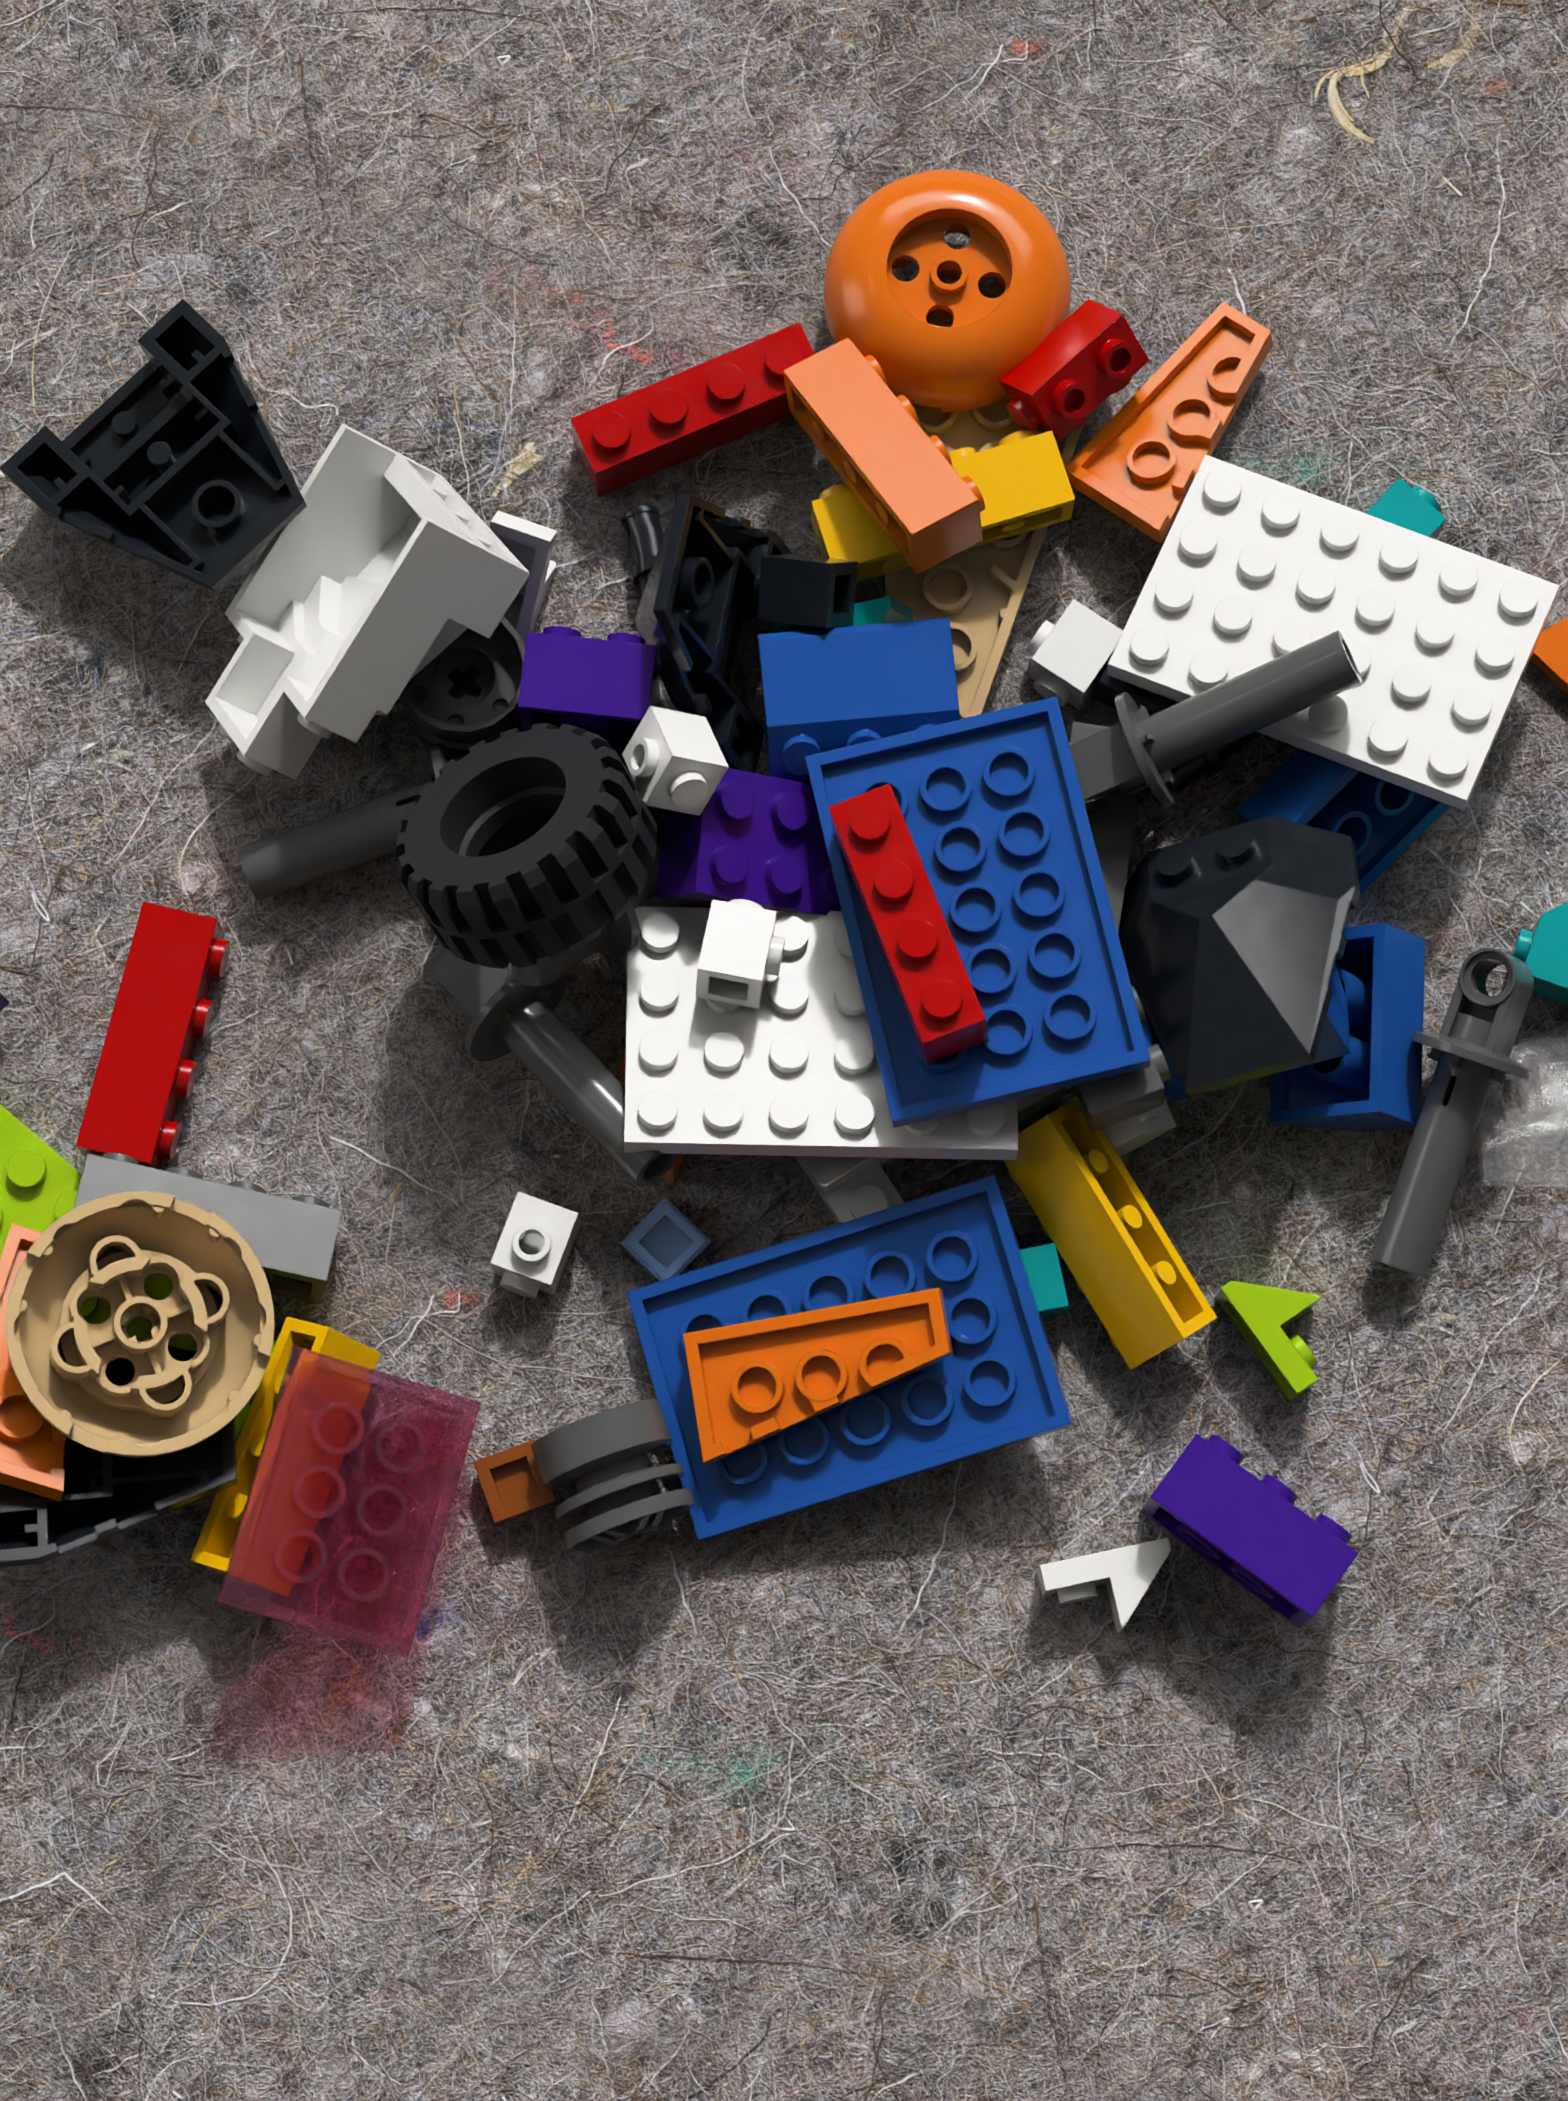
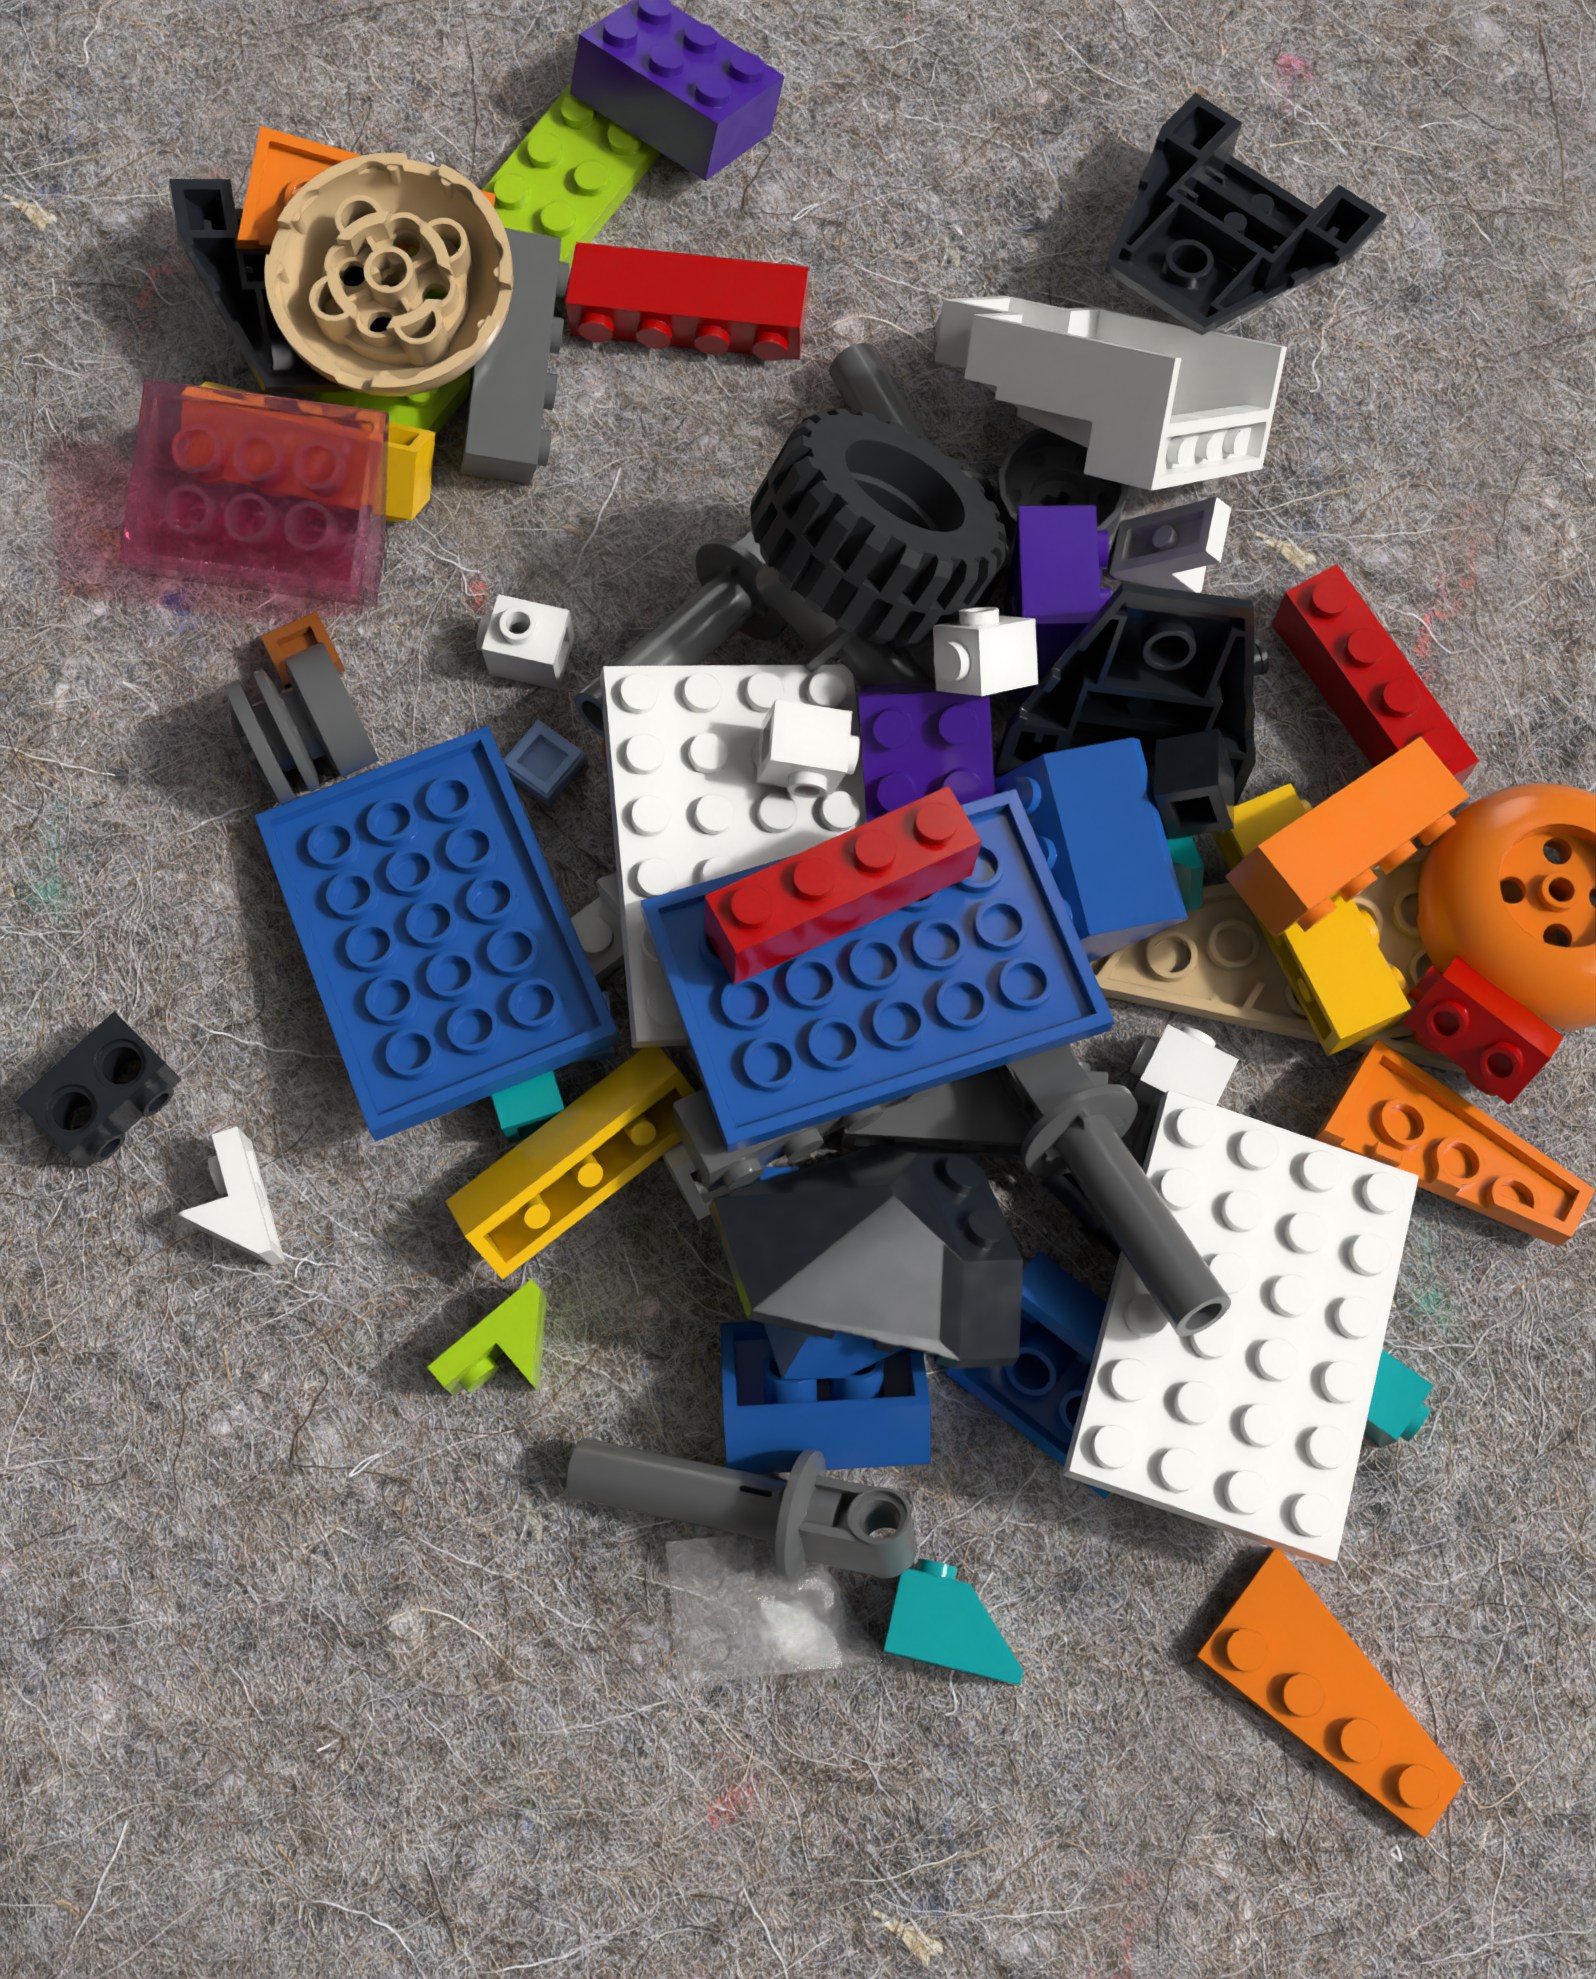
camera: 85 degrees right, 5 degrees down
orange wing [683,1288,953,1464] -> none
dark purple brick [1140,1434,1359,1628] -> none
none -> black brick [16,1011,182,1169]

